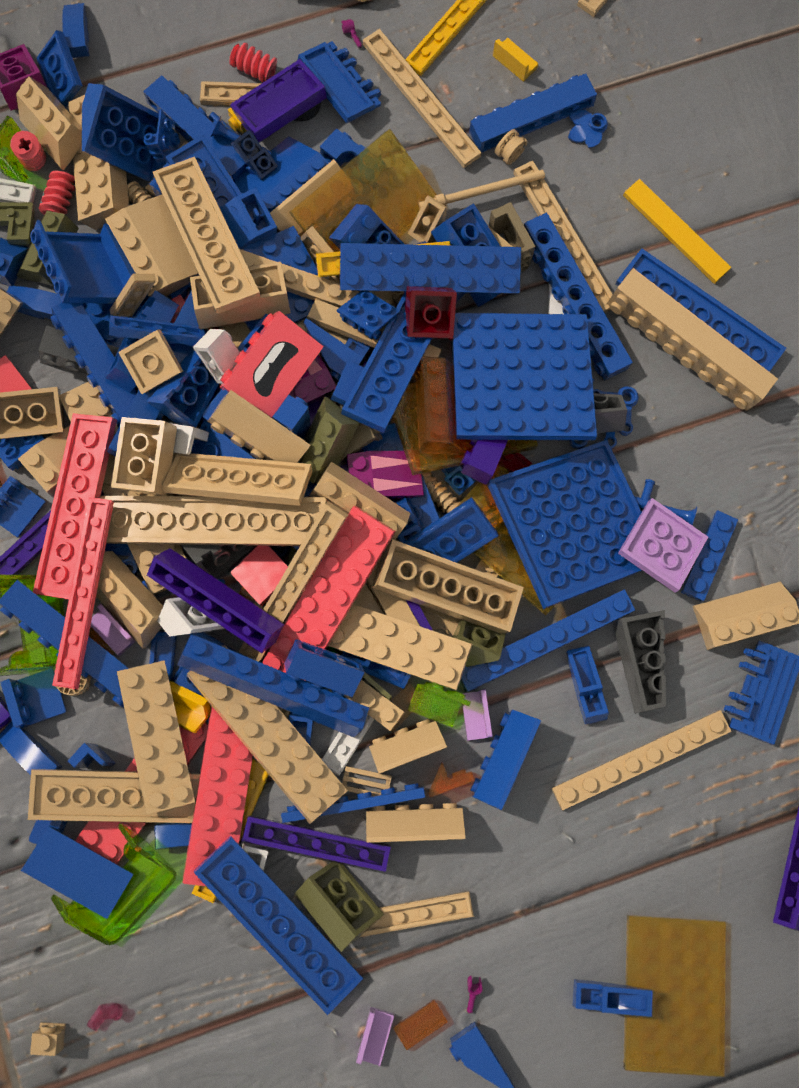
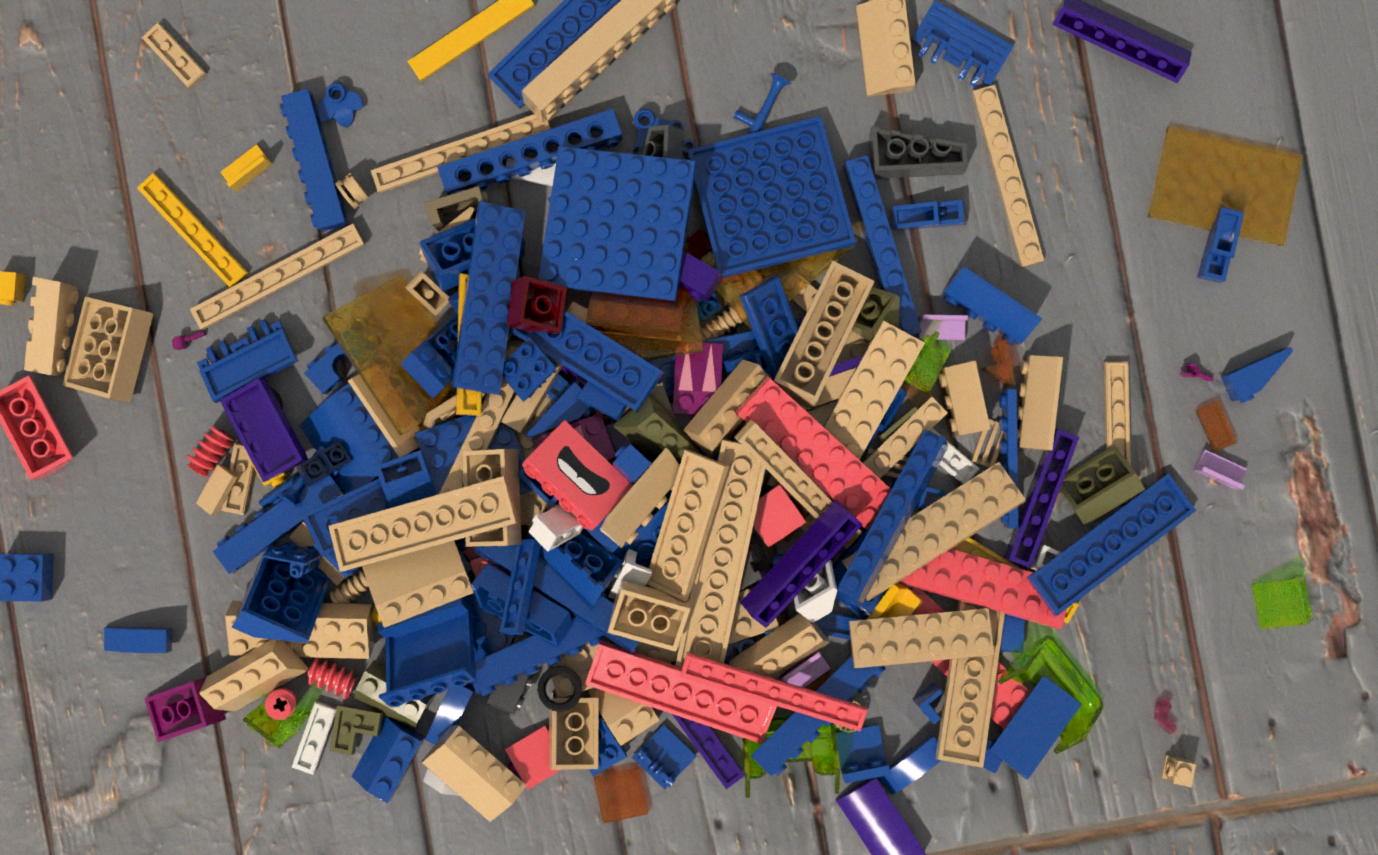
camera: 85 degrees left, 10 degrees up
blue tile [37,30,83,108] -> none
tan tile [110,274,156,317] -> none
tan plate [118,329,184,394] -> none
blue brick [284,639,365,697] -> none
tan bar [418,170,545,209] -> none
lavender plate [618,498,708,593] -> none
blue plate [681,510,738,602] -> none
none -> tan tile [196,464,238,516]
none -> black tyre [537,666,582,712]

